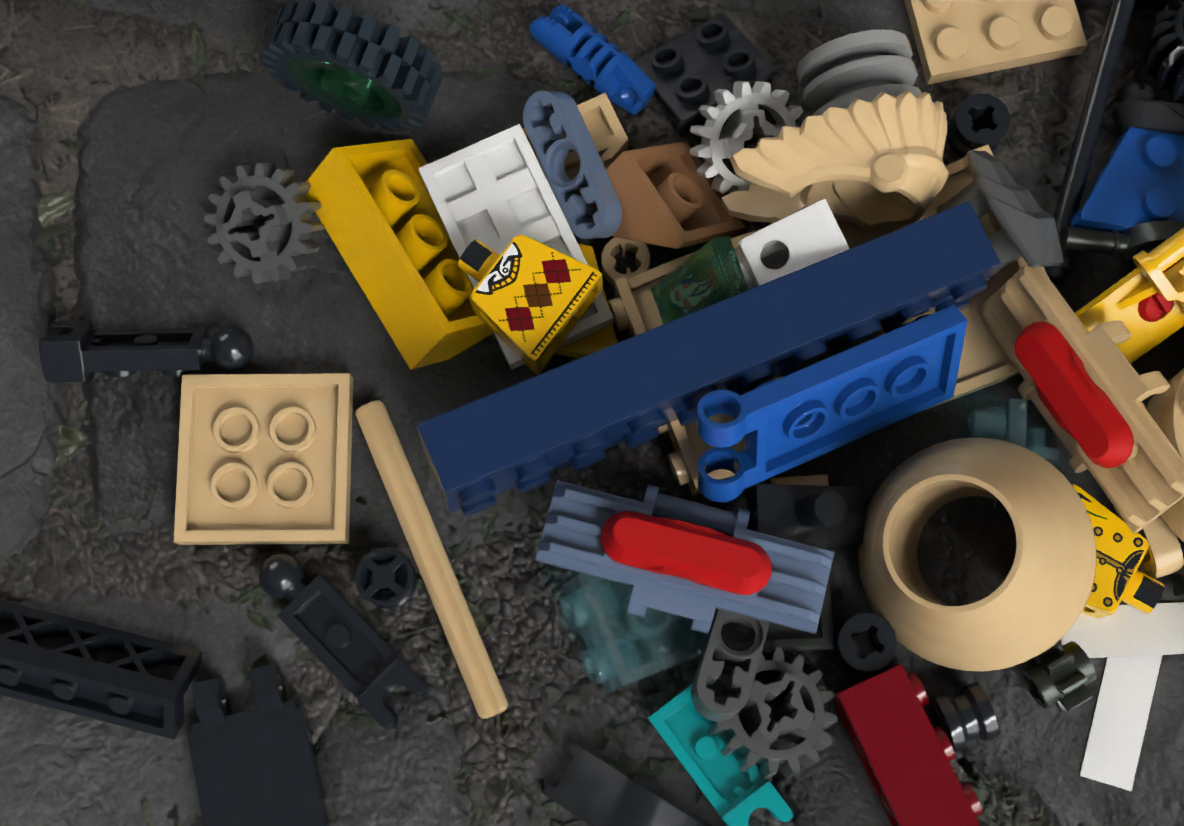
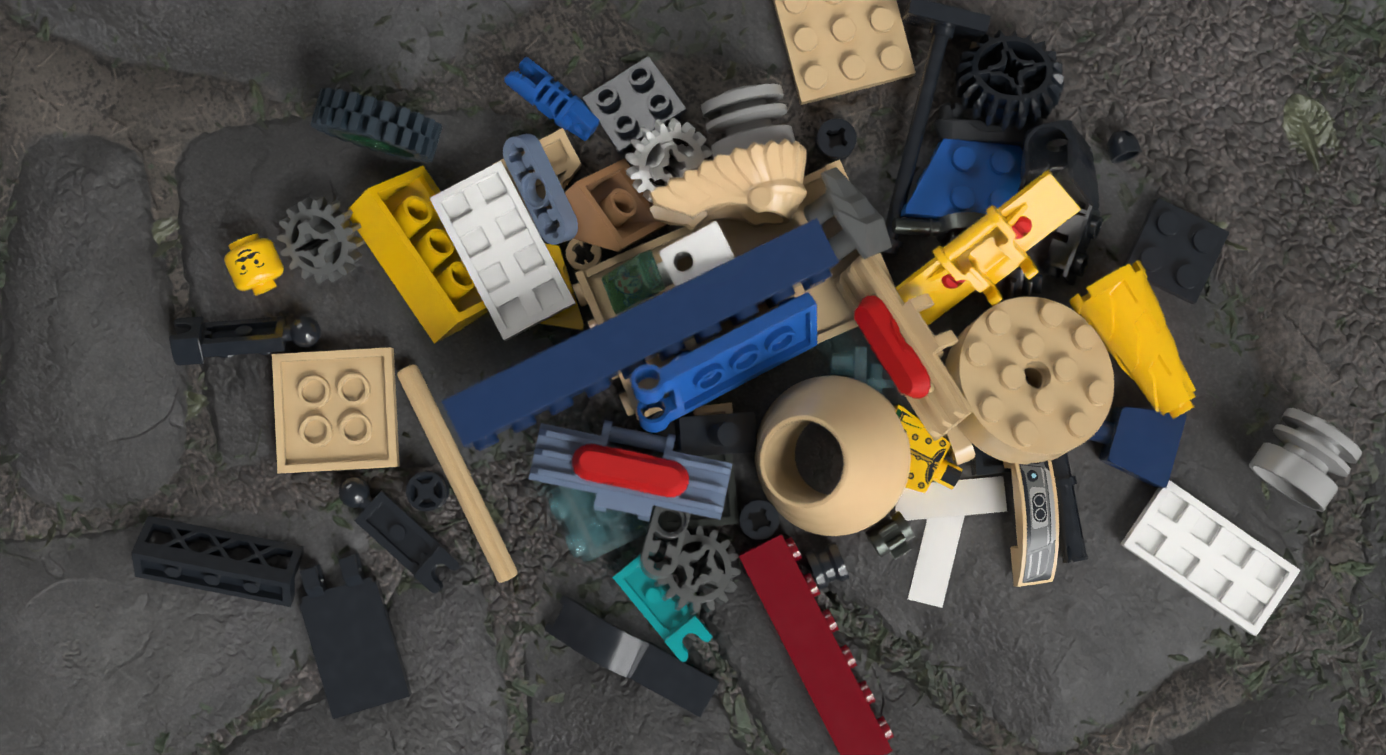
camera: 10 degrees left, 10 degrees up
yellow torso [458,234,603,375] -> none
none -> yellow head [224,234,284,296]

